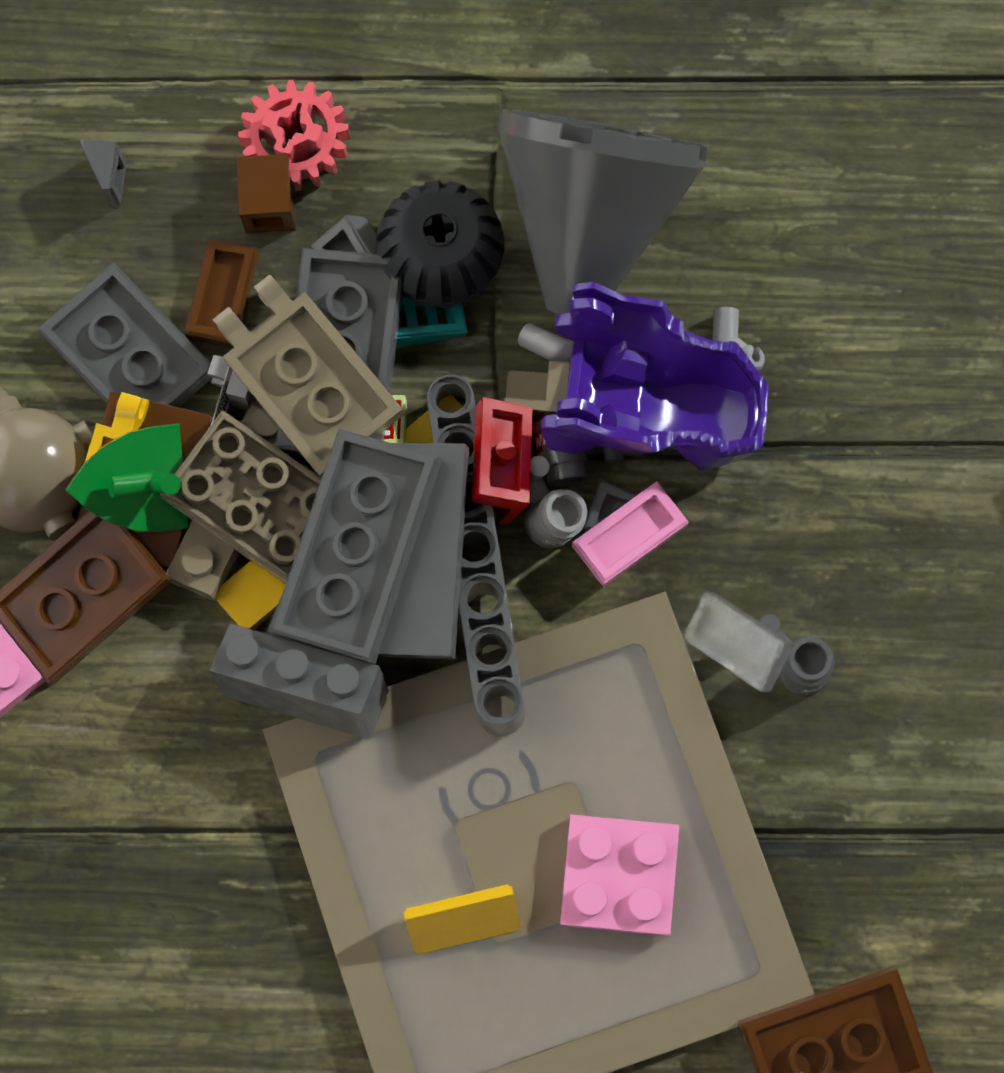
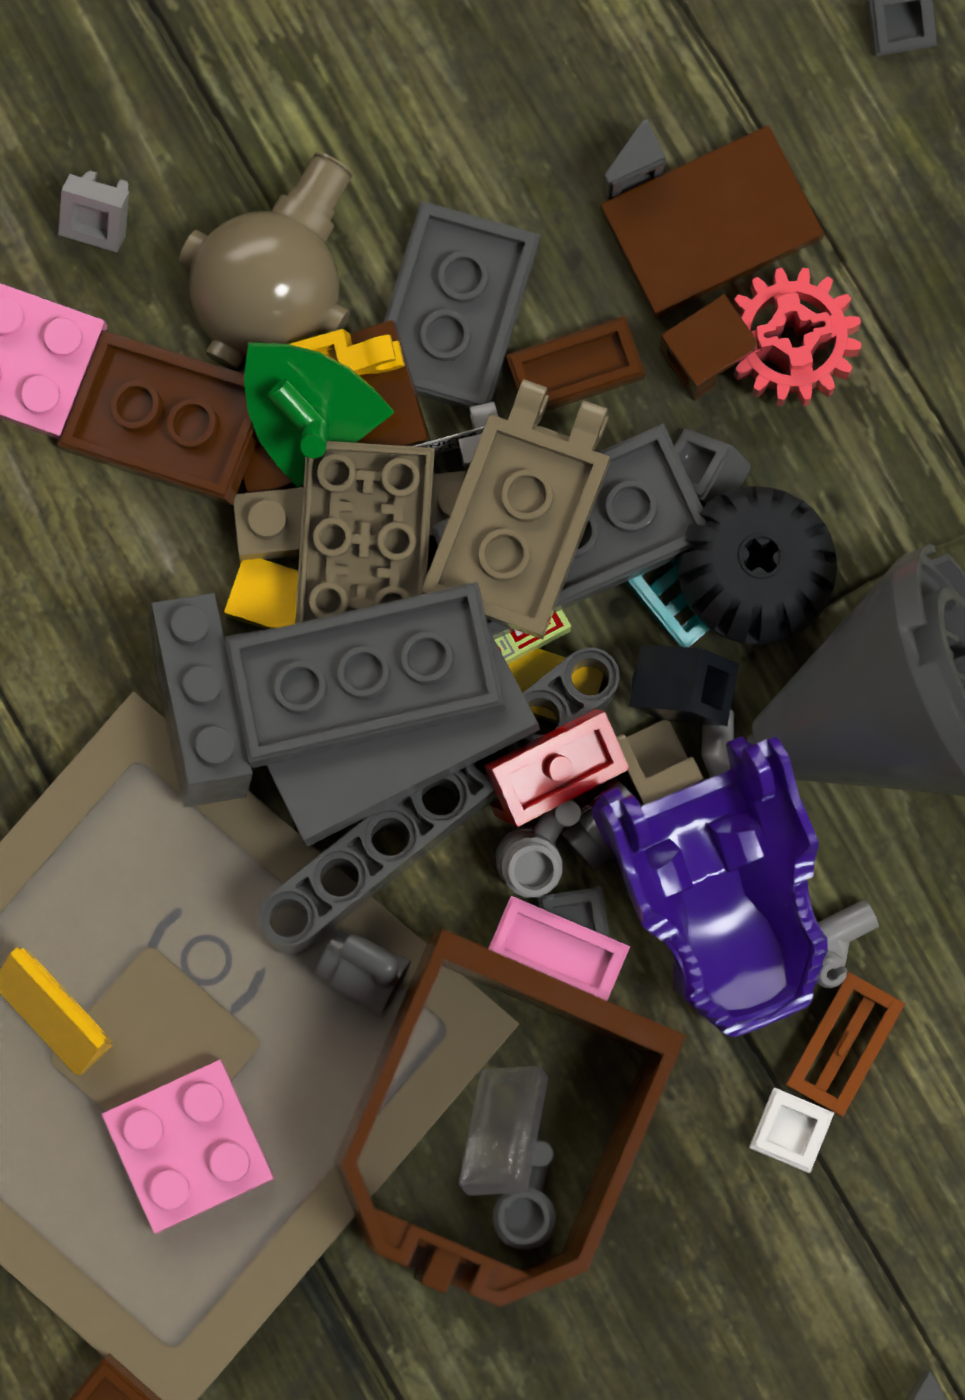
camera: 60 degrees right, 5 degrees up
none -> dark grey piece [315,929,411,1017]
none -> reddish brown container [334,929,686,1307]
none -> reddish brown tile [600,125,824,319]
none -> black brick [629,644,739,726]
none -> white tile [749,1088,834,1173]
none -> dark orange tile [785,972,905,1117]

